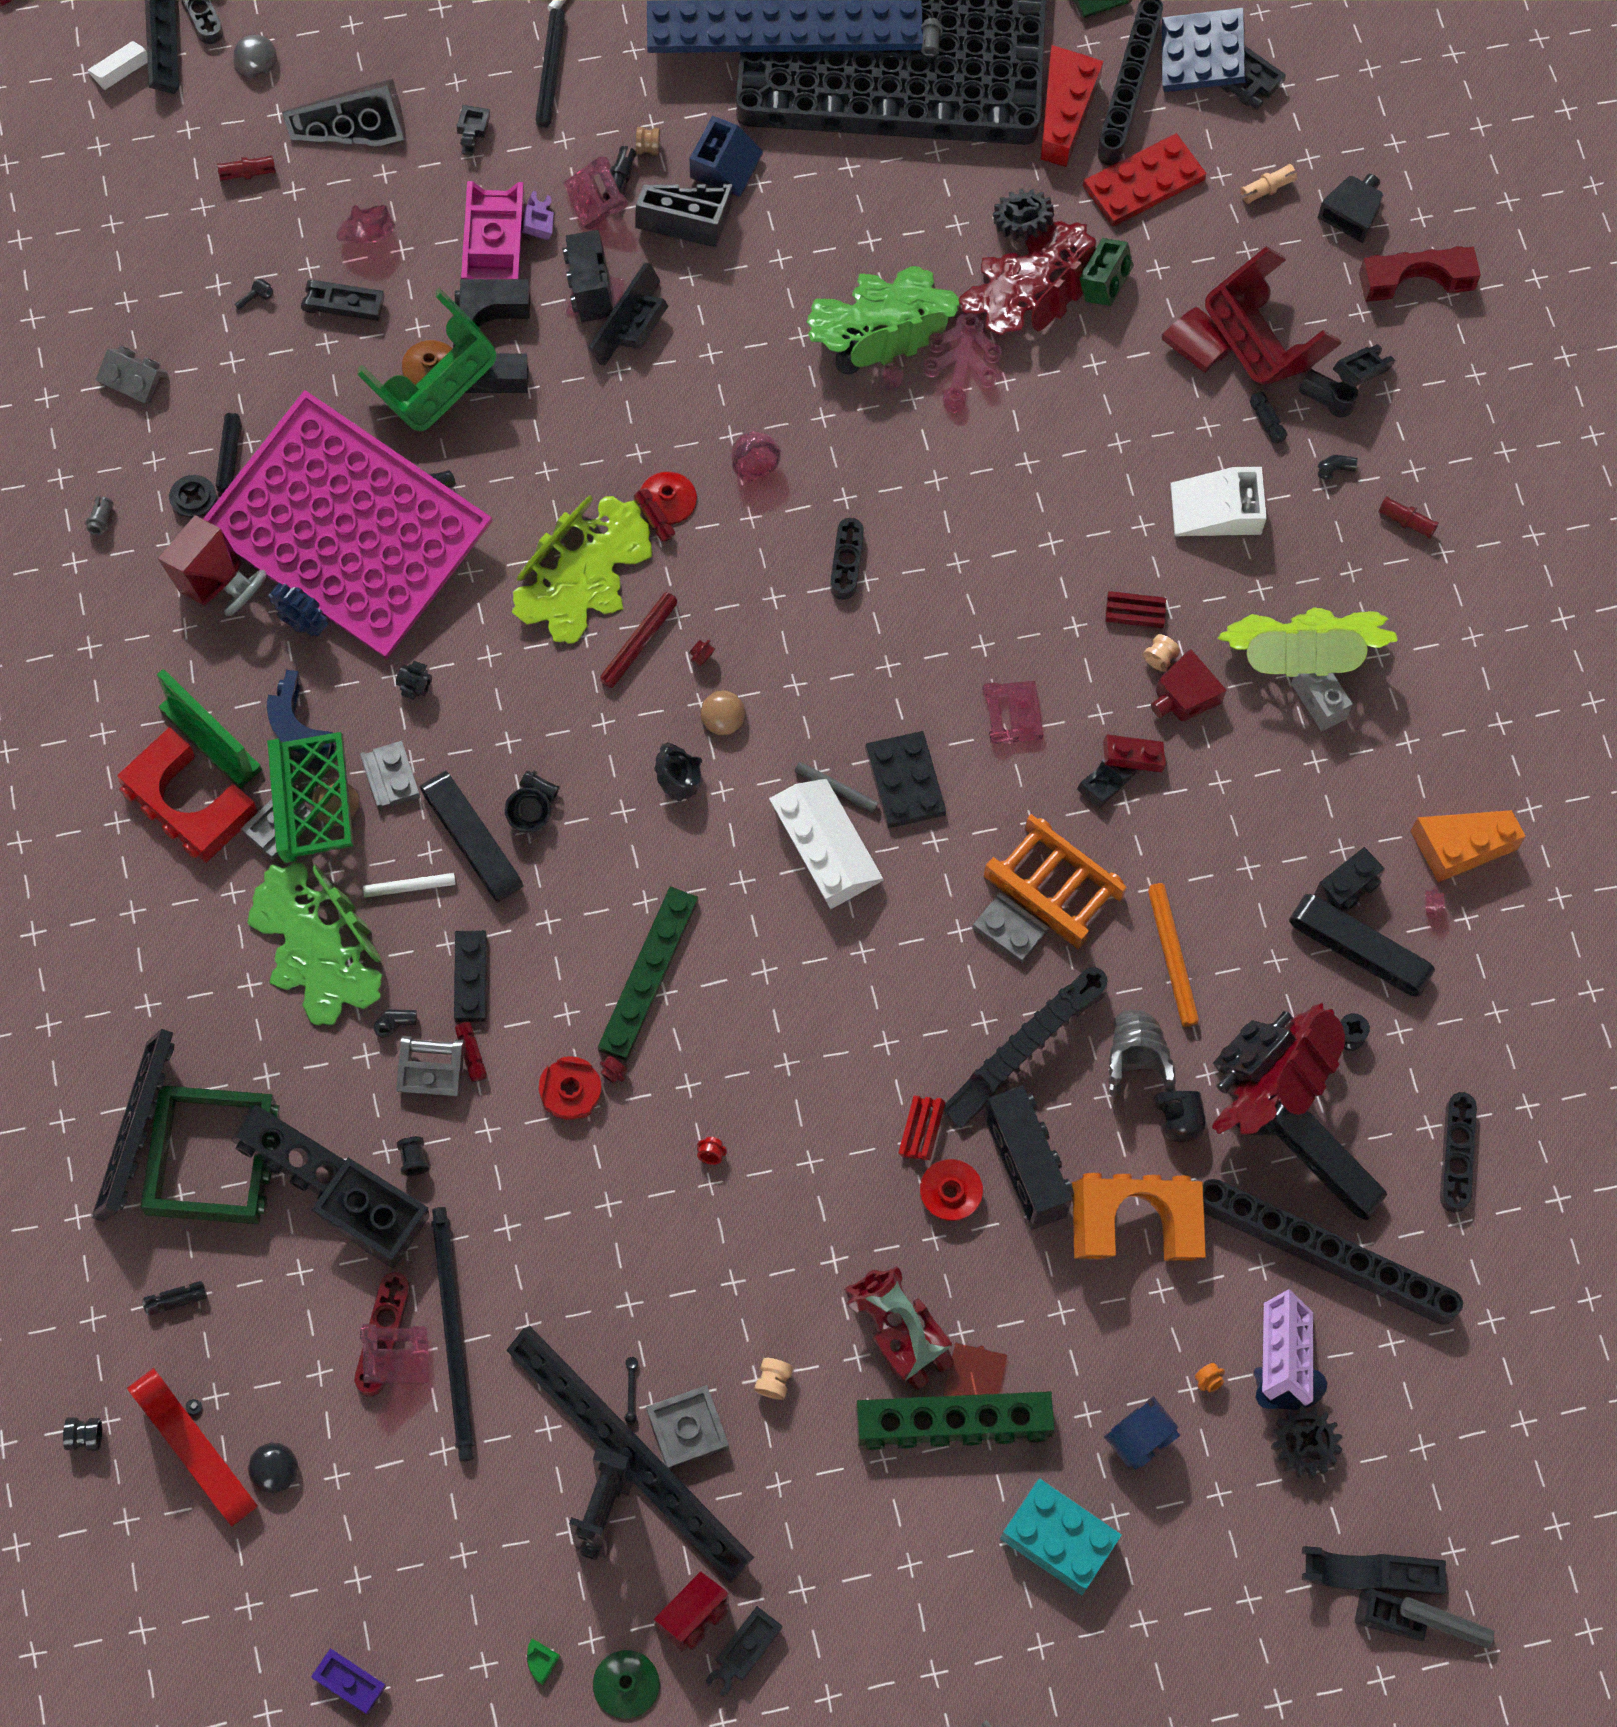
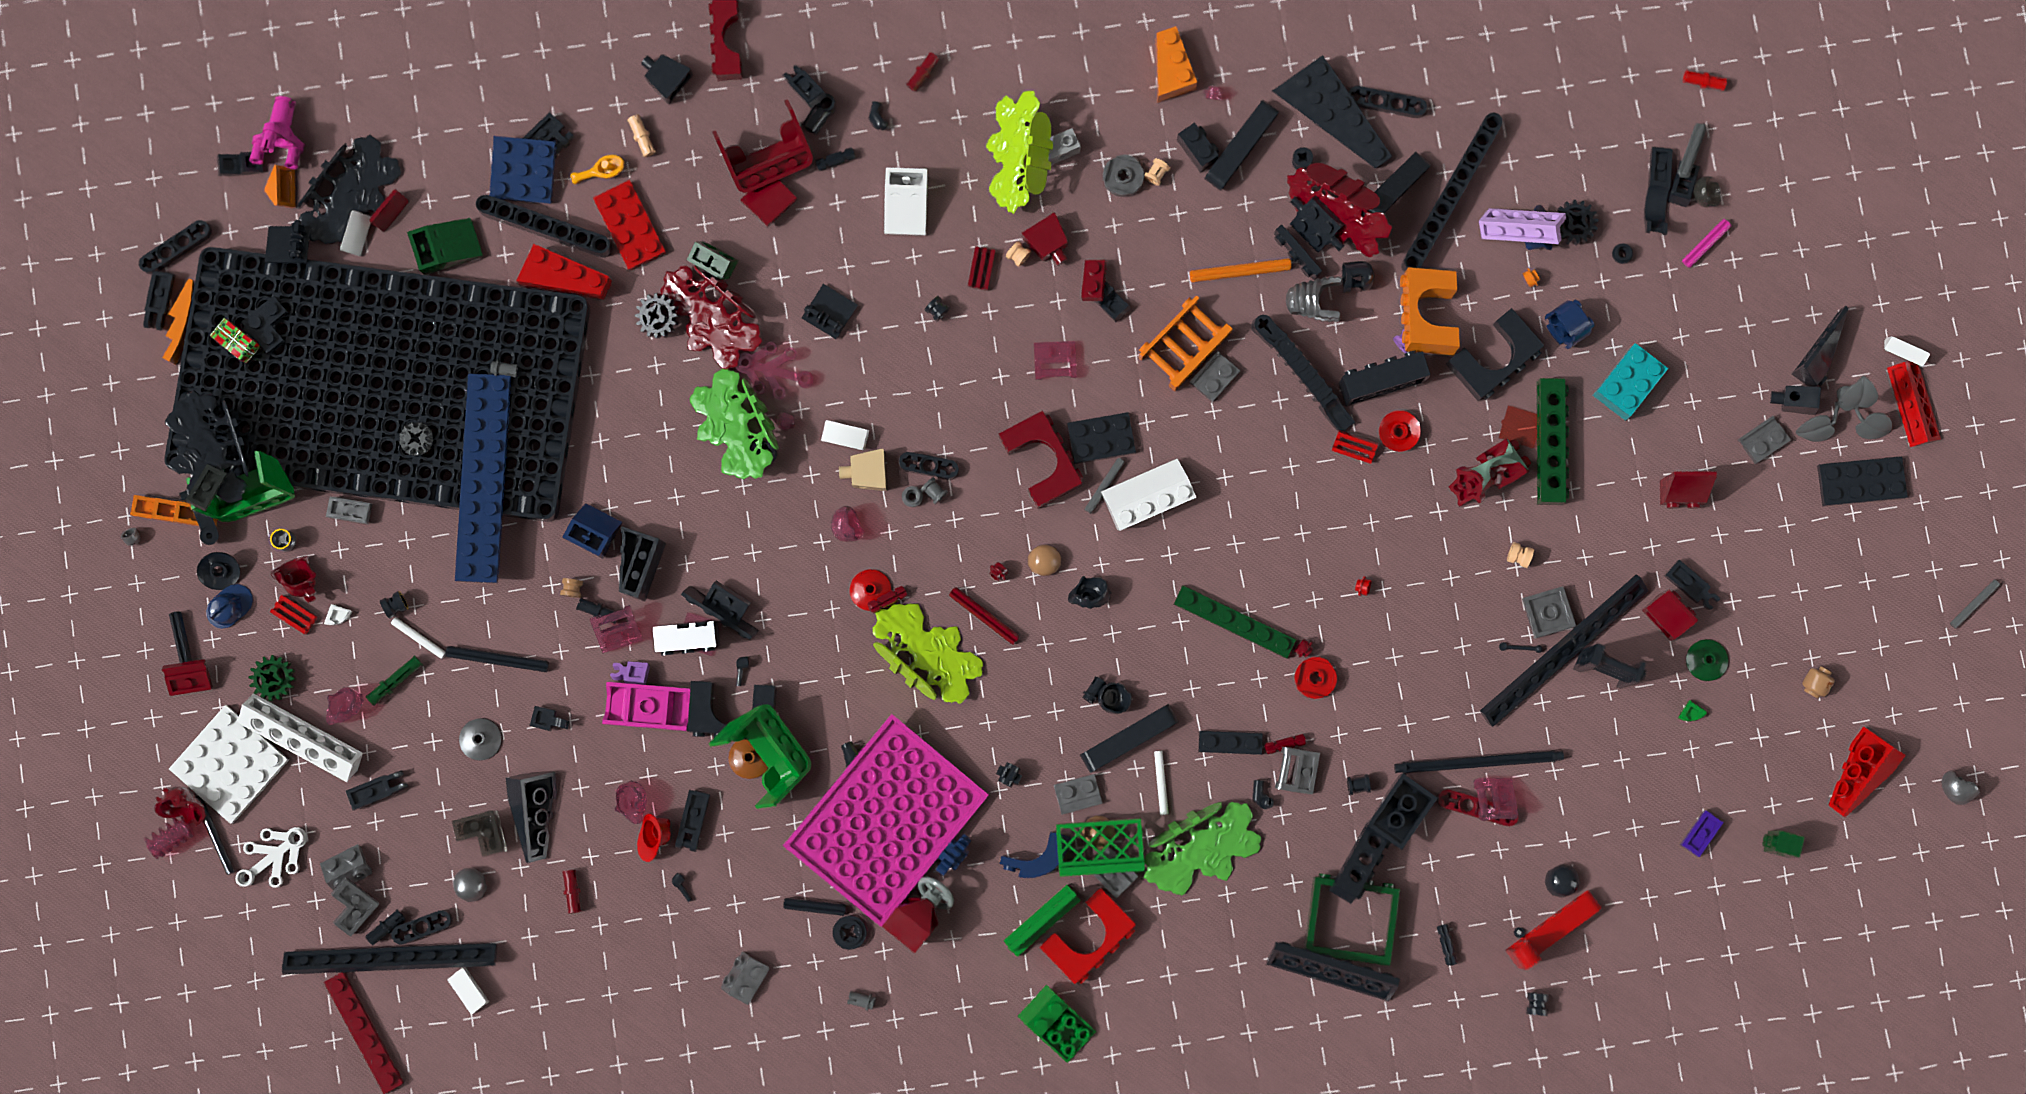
camera: 80 degrees left, 15 degrees up
none -> clear smoke brick [452,810,507,857]
none -> flat silver dish [459,718,501,760]
none -> light orange piece [570,155,624,184]
none -> red piece [637,813,671,862]
none -> black hand [736,657,749,686]
none -> black hinge [801,284,858,339]
none -> white slope [821,420,869,451]
none -> tan torso [839,449,887,491]
none -> flat silver plate [902,486,923,507]
none -> dark grey bush [920,477,948,505]
none -> black wheel [924,296,950,322]
none -> dark red arch [999,410,1084,509]
none -> green slope [1018,985,1096,1063]
none -> flat silver plate [1103,155,1144,197]
none -> light nougat bush [1144,158,1170,186]
none -> black wing [1272,55,1392,169]
none -> black plate [1274,224,1322,280]
none -> black arch [1446,308,1544,401]
none -> black plate [1612,243,1633,264]
none -> dark red slope [1660,471,1717,509]
none -> dark pink axle [1682,219,1731,268]
none -> red pin [1683,69,1727,91]
none -> clear smoke hair [1693,176,1721,208]

